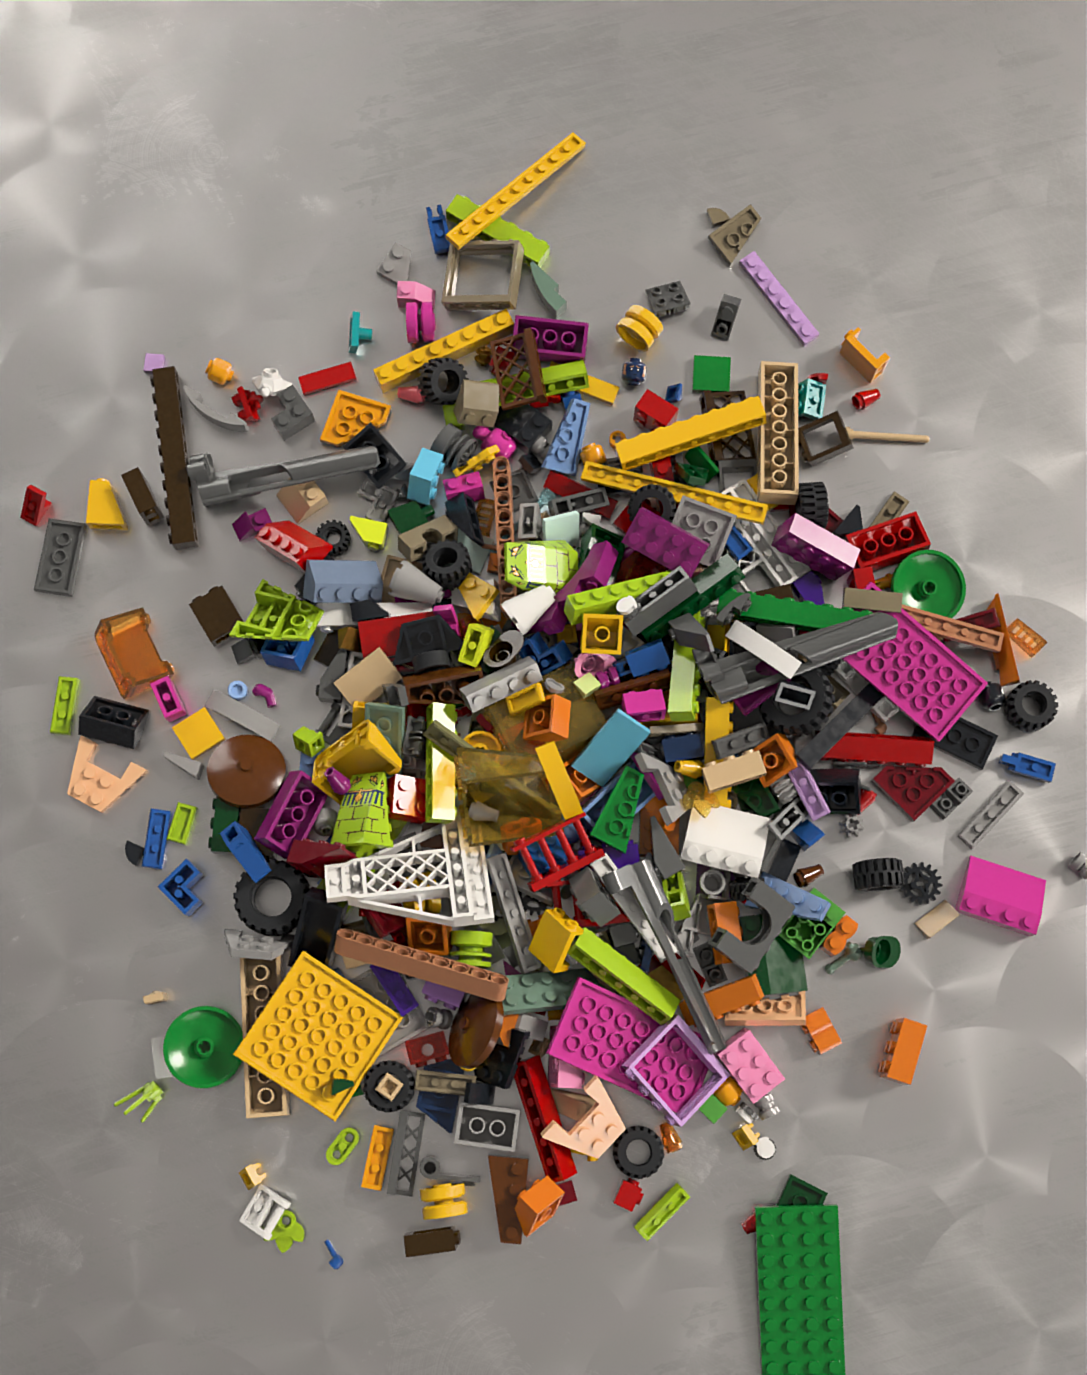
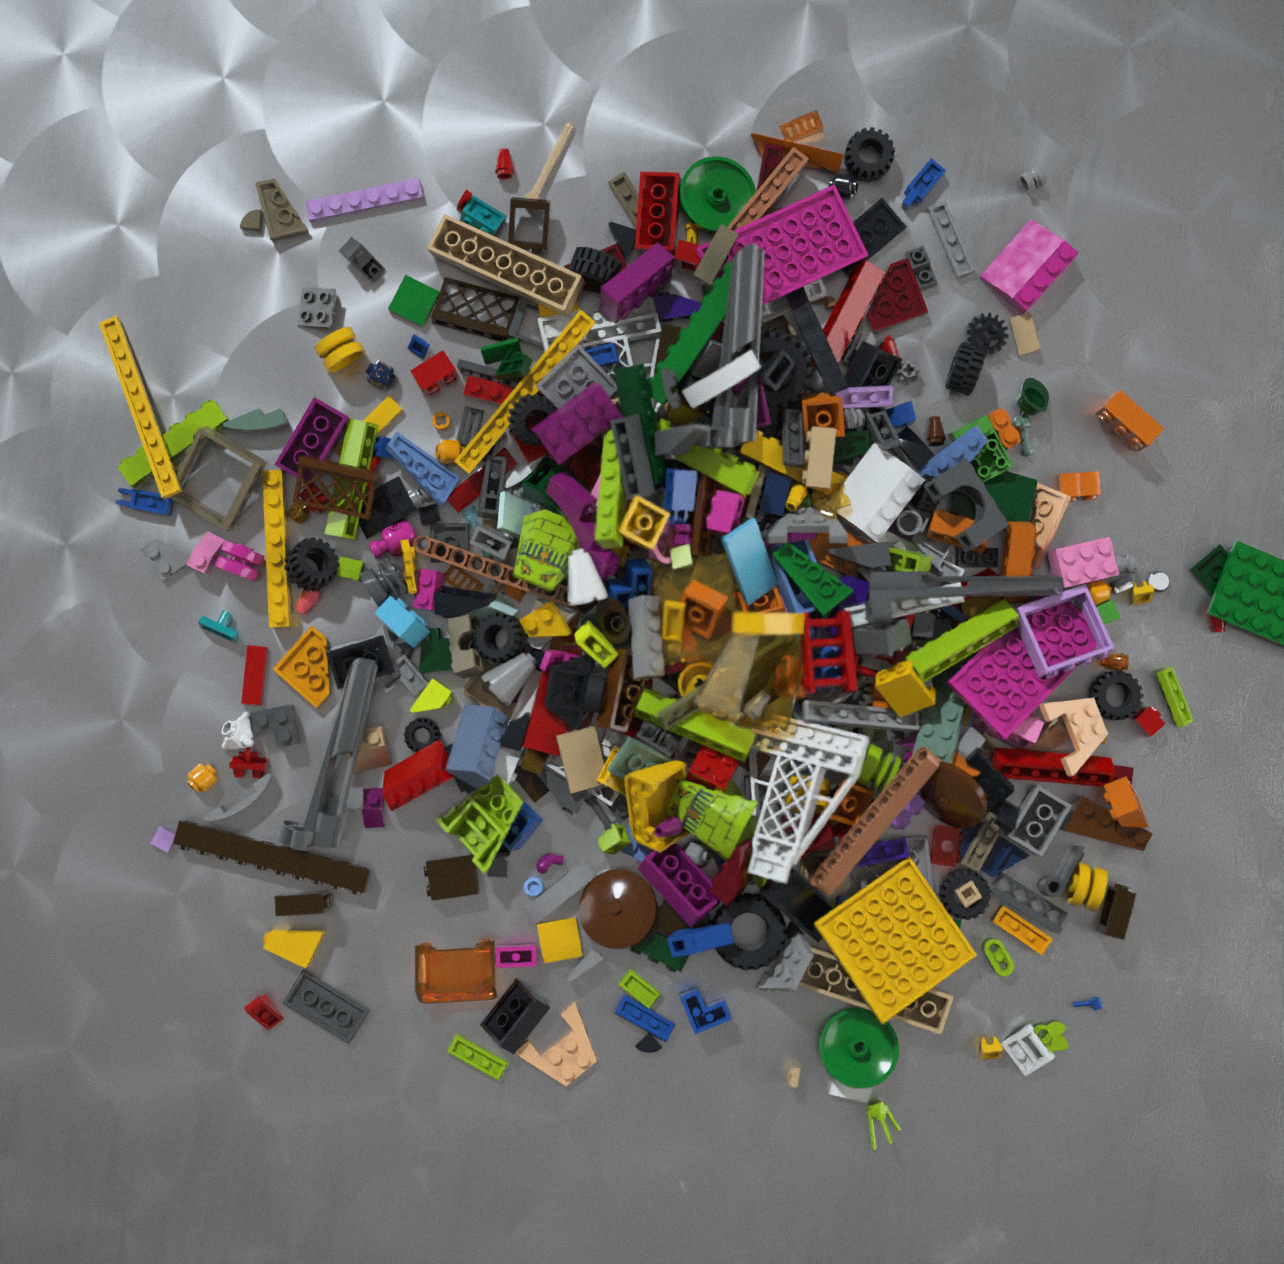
camera: 65 degrees left, 10 degrees up
dark green slope [330,1078,354,1095] -> none
dark grey slope [382,683,409,707] -> none
light grey wheel [425,1007,453,1030] -> none
dark tan slope [453,379,499,427] -> none
light grey piece [544,678,564,694] -> none
yellow brick [615,396,766,470] -> none
white piece [616,595,639,620] -> none
light orange panel [840,327,890,383] -> none

